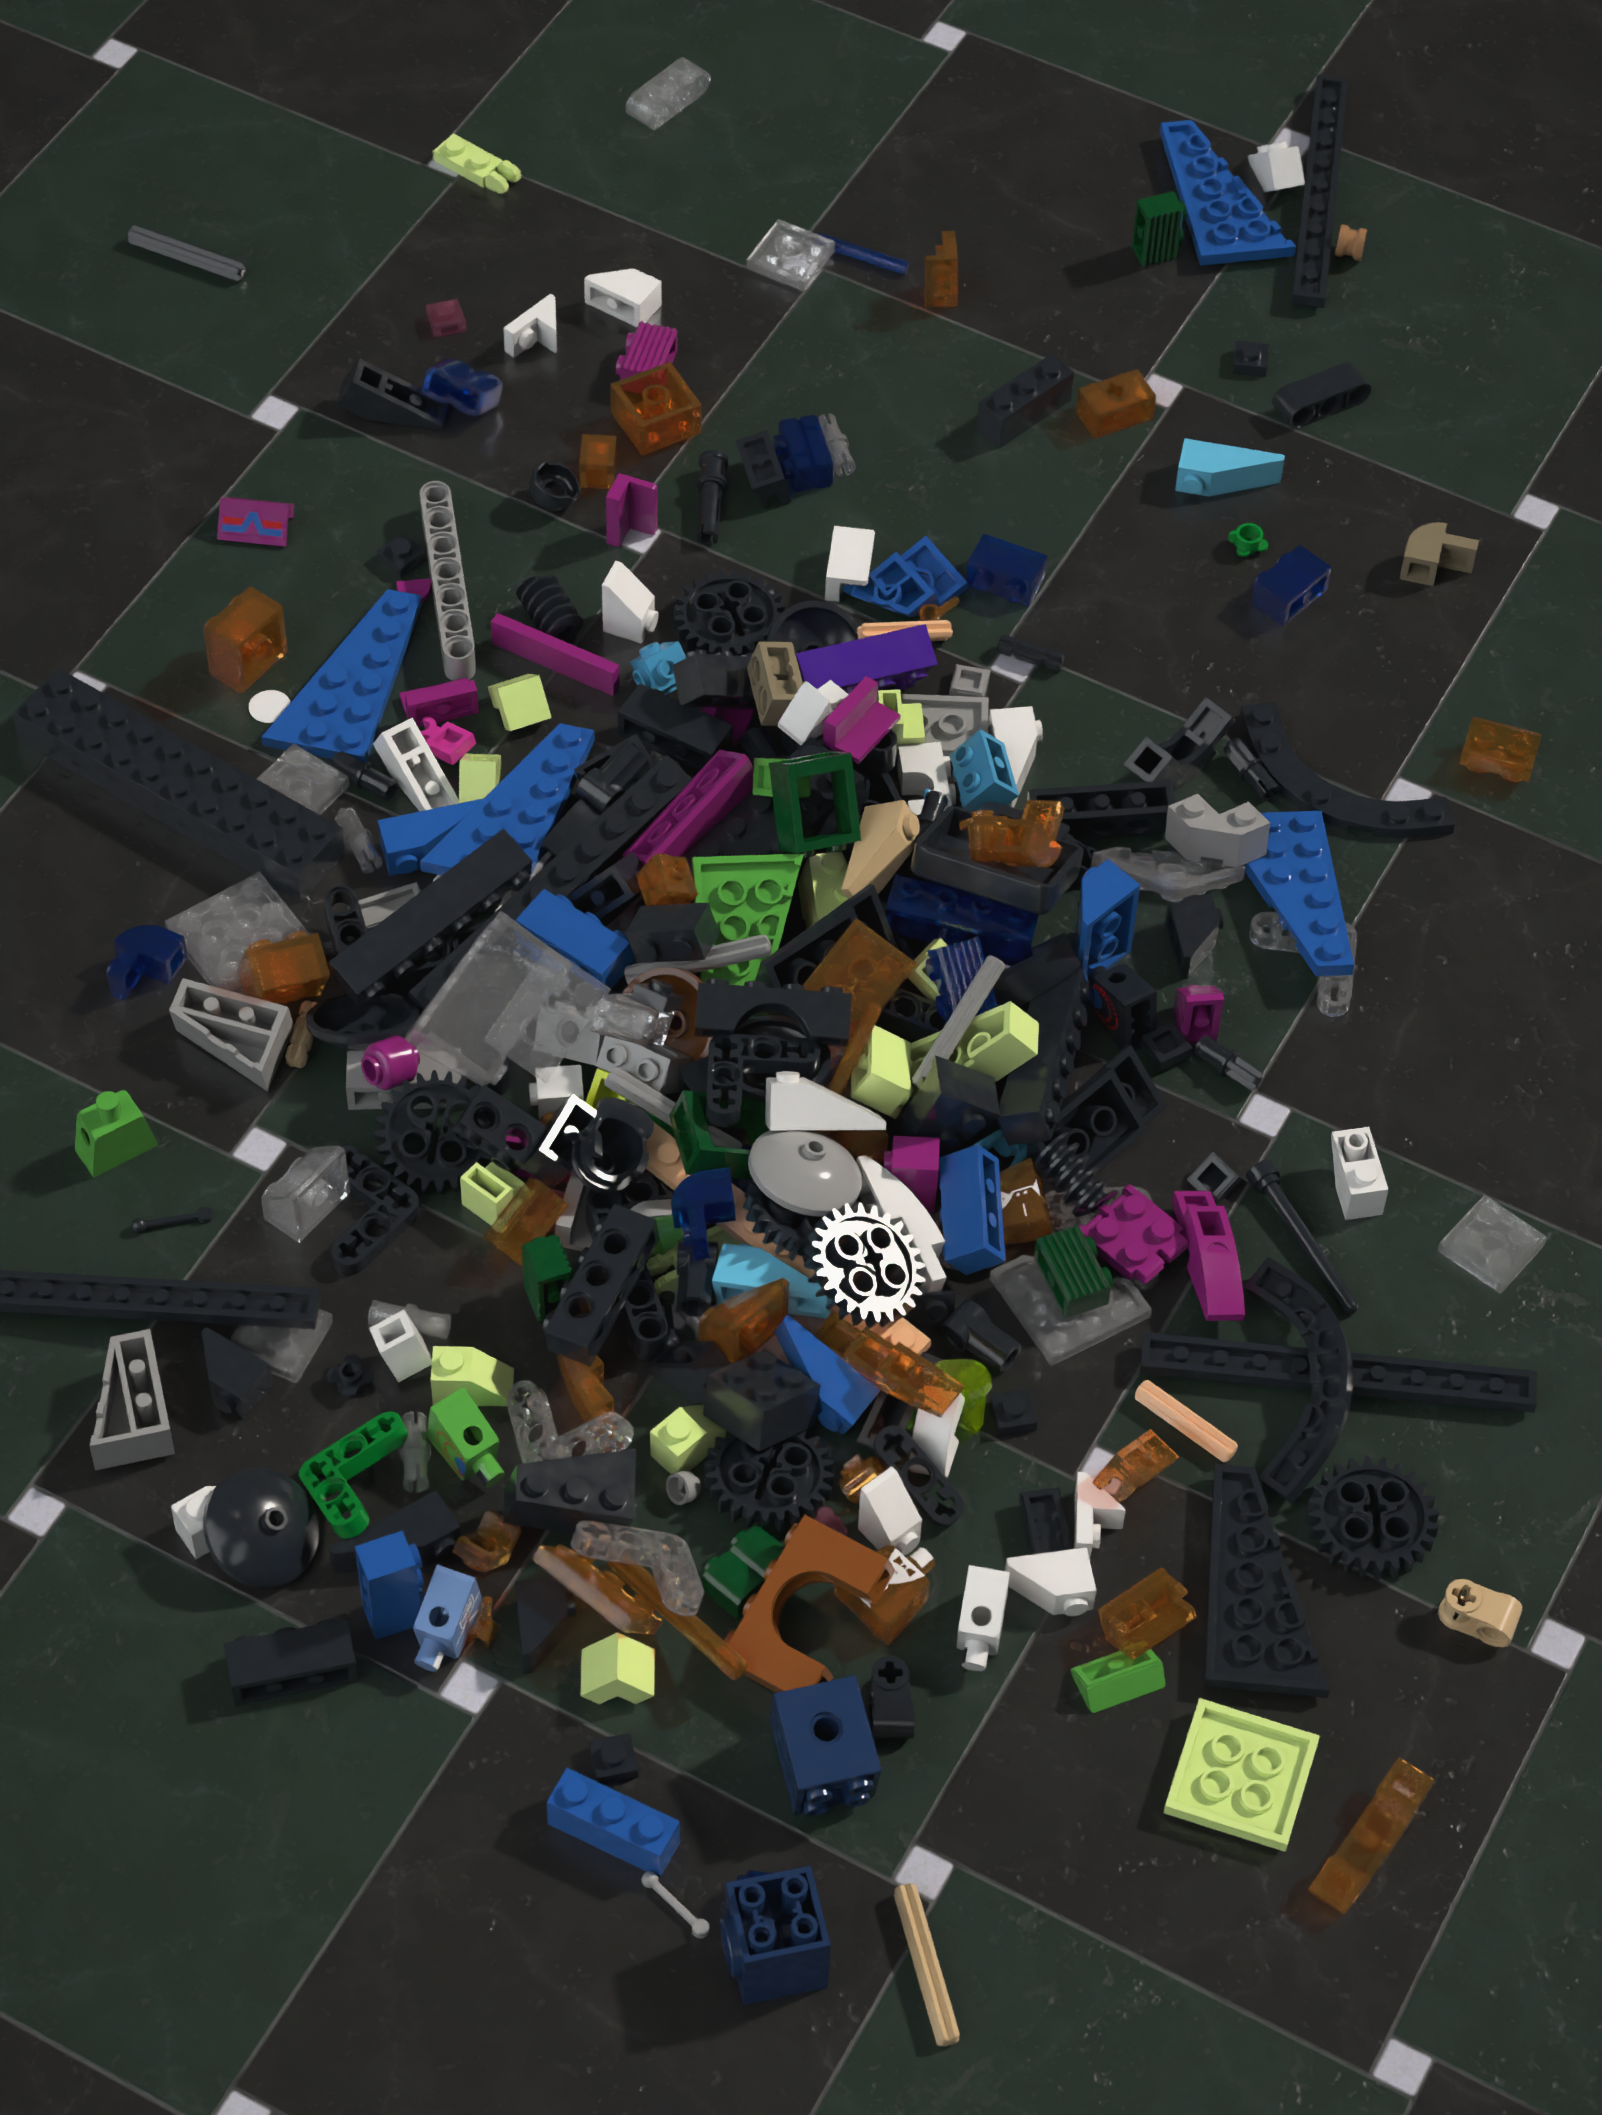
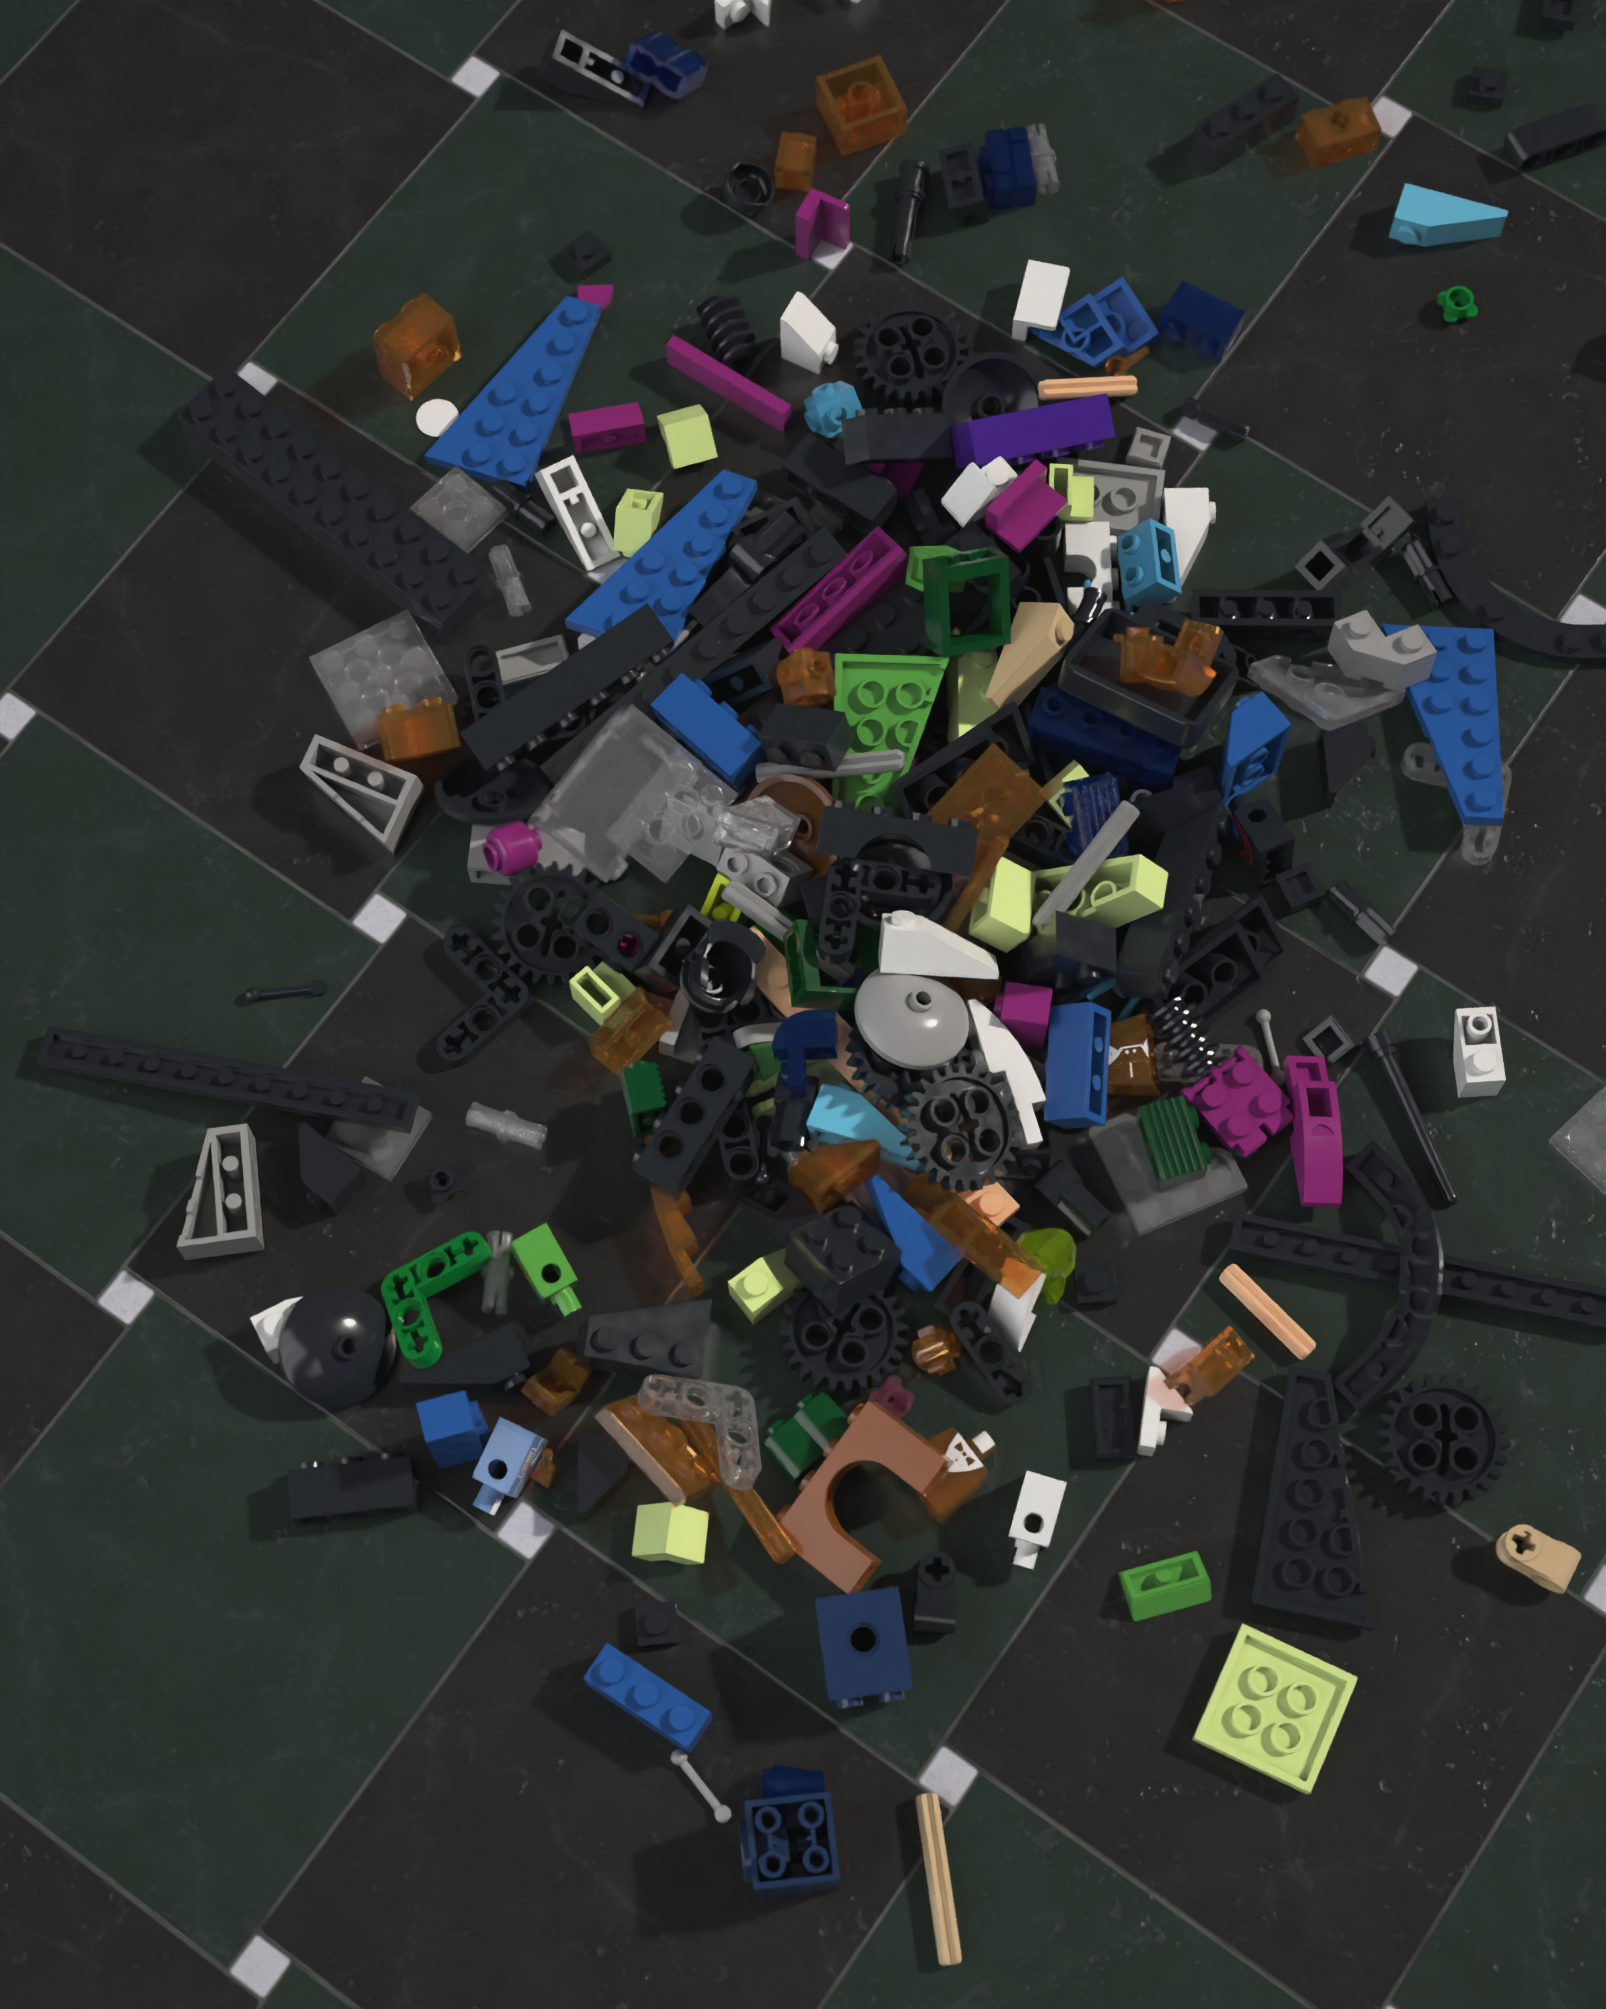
camera: 10 degrees right, 15 degrees up
bright green torso [75,1090,158,1178] -> none
clear blue brick [106,925,188,1001] -> none
magenta panel [217,497,294,546] -> none
clear slope [261,1146,350,1243] -> none
tan axle [285,1000,318,1068] -> none
white brick [369,1310,432,1382] -> none
blue slope [378,798,484,876] -> none
light grey beam [420,481,476,681] -> none
dark pink plate [420,717,476,765] -> none
yellowish green slope [431,1346,514,1406] -> none
clear beam [506,1380,634,1463] -> none
white brick [529,1065,584,1120] -> none
magenta brick [616,321,677,396] -> none
black plate [631,979,685,1012] -> none
light grey hinge [666,1471,701,1505] -> none
dark tan brick [747,642,803,726] -> none
white slope [858,1466,922,1559] -> none
white slope [1005,1547,1096,1616] -> none
clear orange hinge [1098,1567,1197,1660] -> none
magenta slope [1173,985,1224,1045] -> none
clear blue brick [1252,545,1332,626] -> none
clear orange slope [1308,1757,1435,1915] -> none
none -> light grey hinge [1256,1009,1285,1086]

